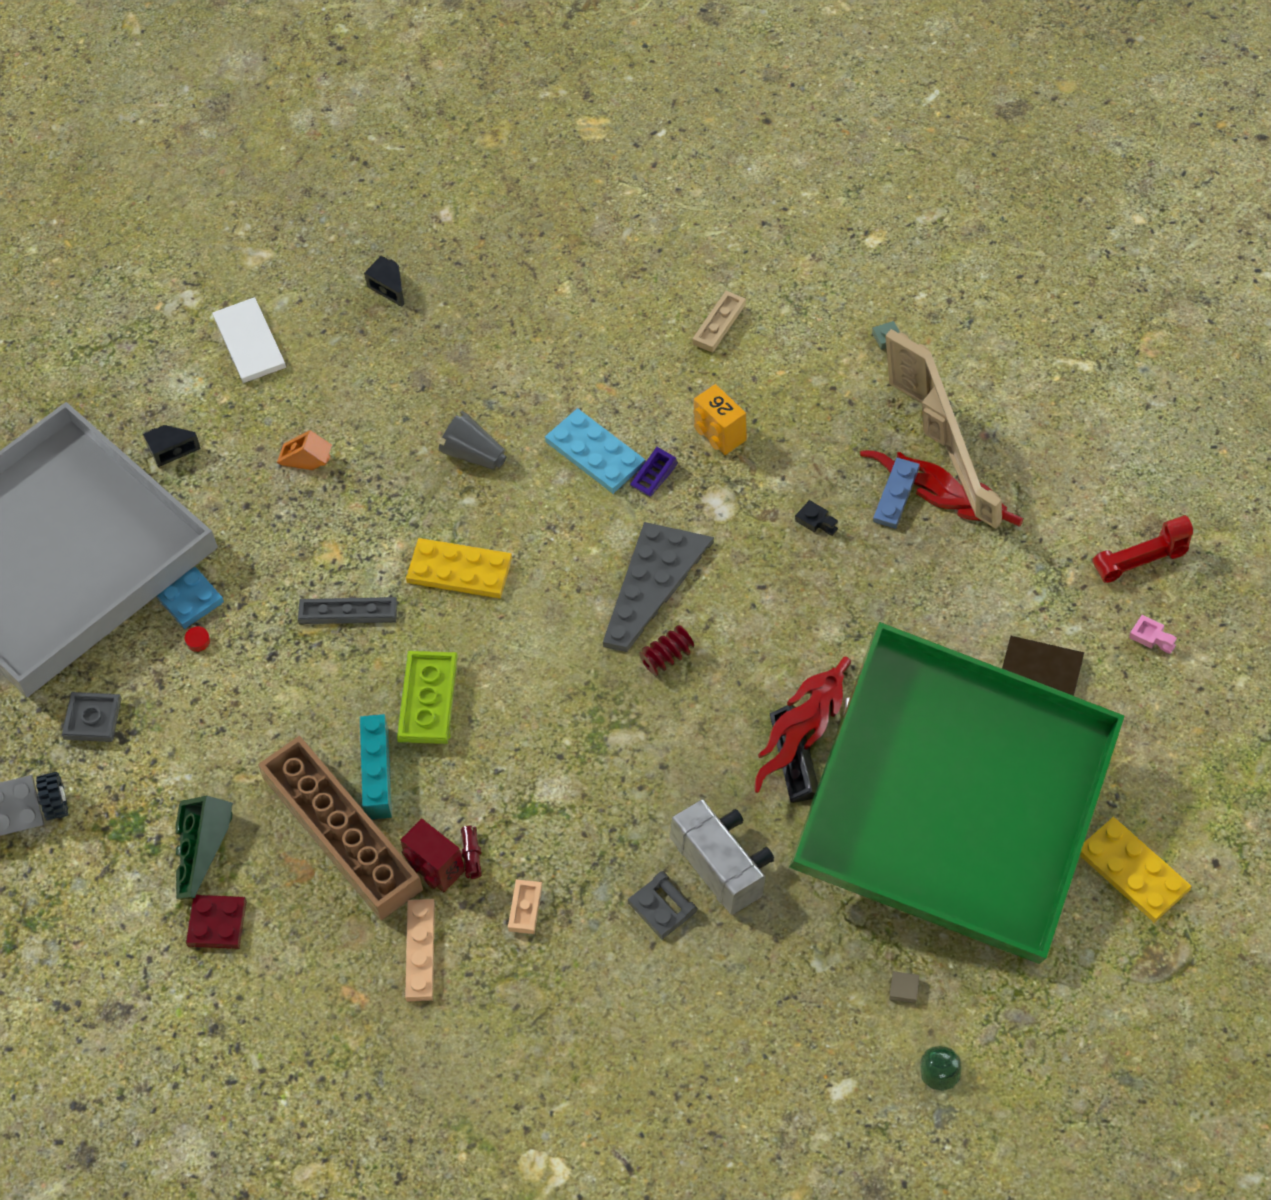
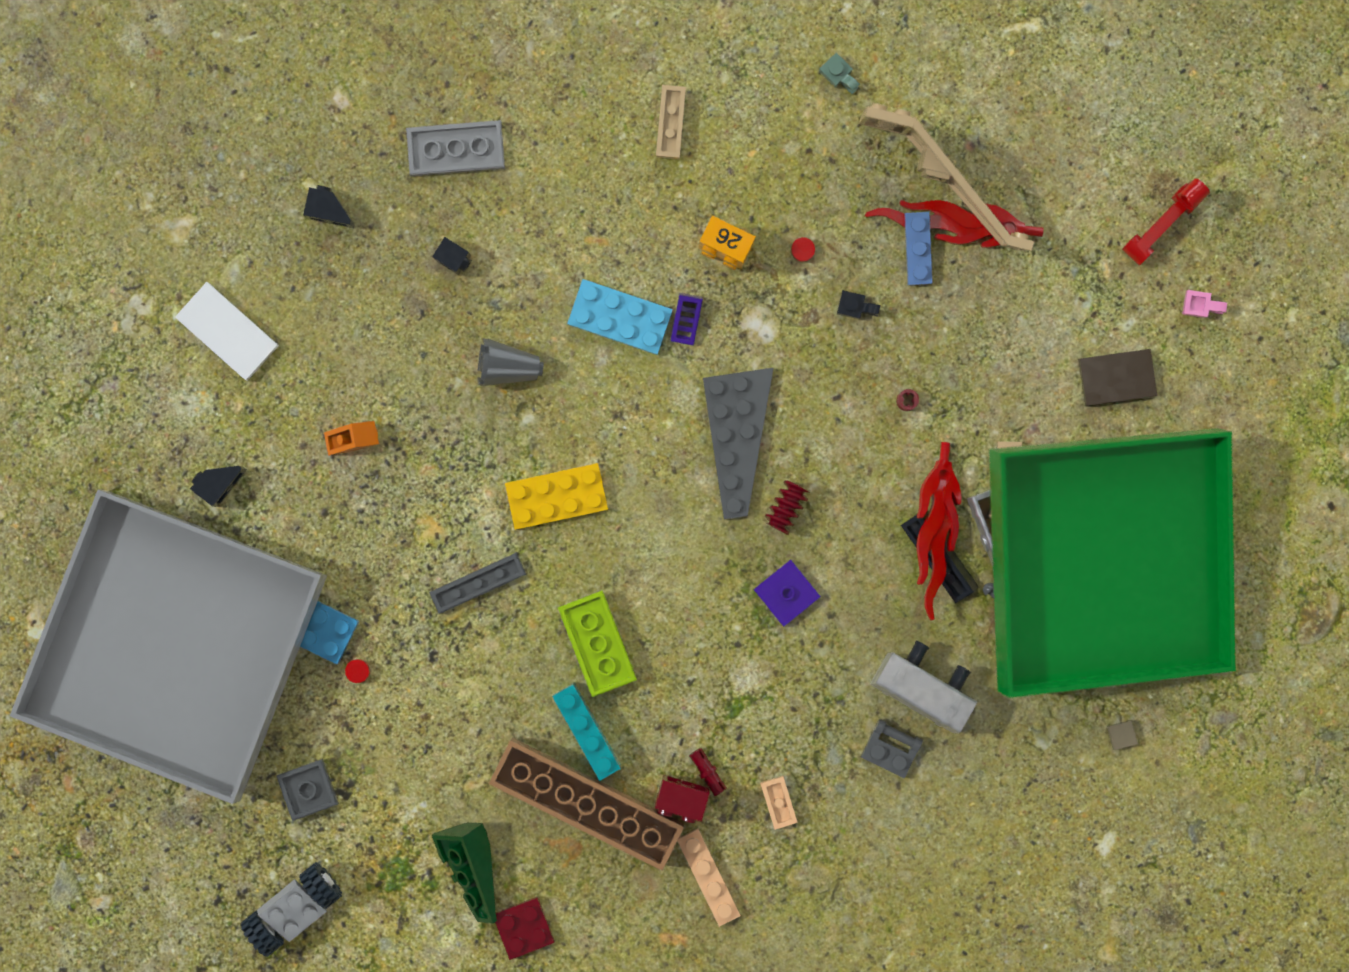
camera: 30 degrees left, 30 degrees up
clear green hair [920,1045,962,1091] -> none
yellow plate [1080,816,1192,923] -> none
none -> light grey tile [406,120,505,177]
none -> black brick [432,237,472,275]
none -> dark purple plate [753,559,821,627]
none -> red tile [791,237,815,262]
none -> dark red bush [896,389,919,411]

